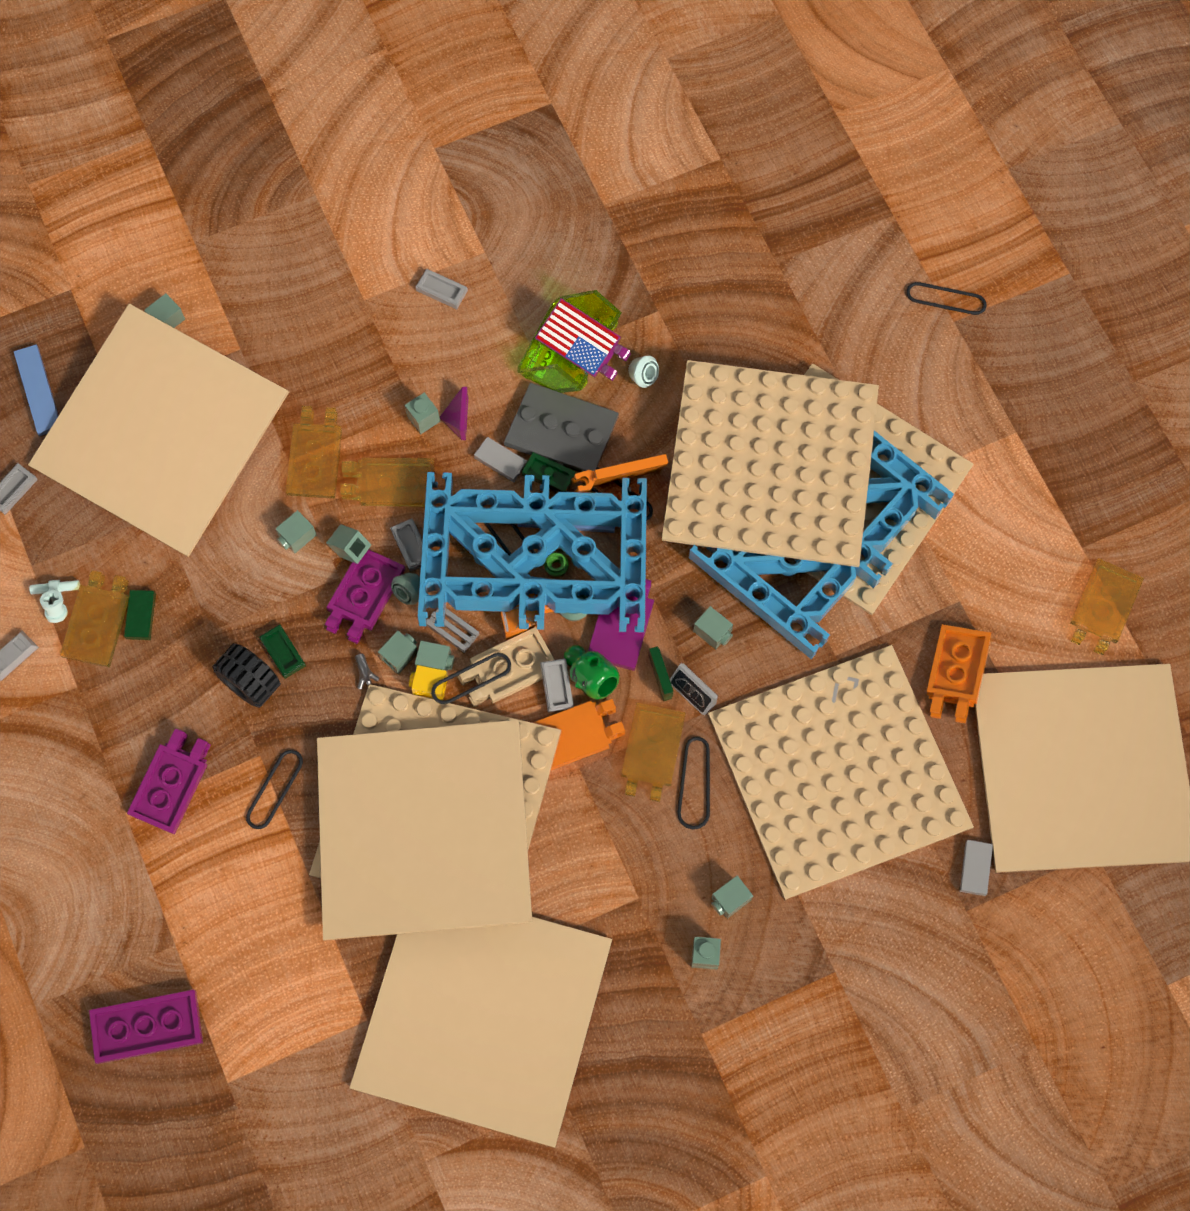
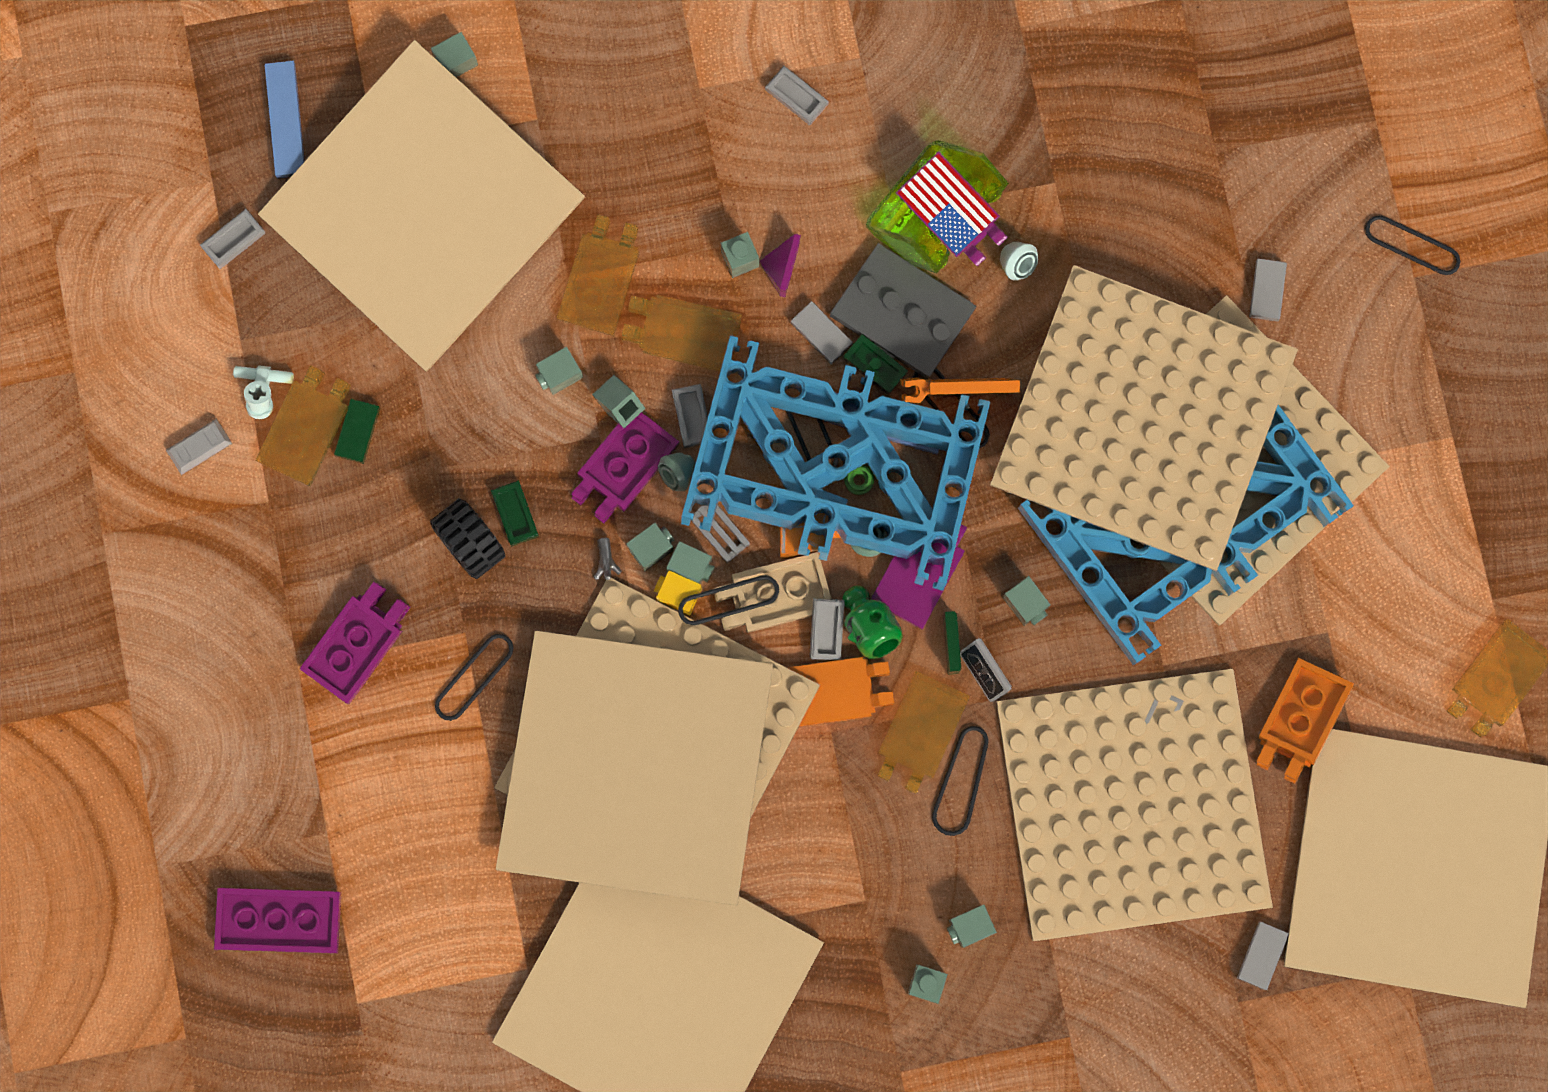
camera: 10 degrees right, 10 degrees up
none -> light grey tile [1249,259,1287,322]

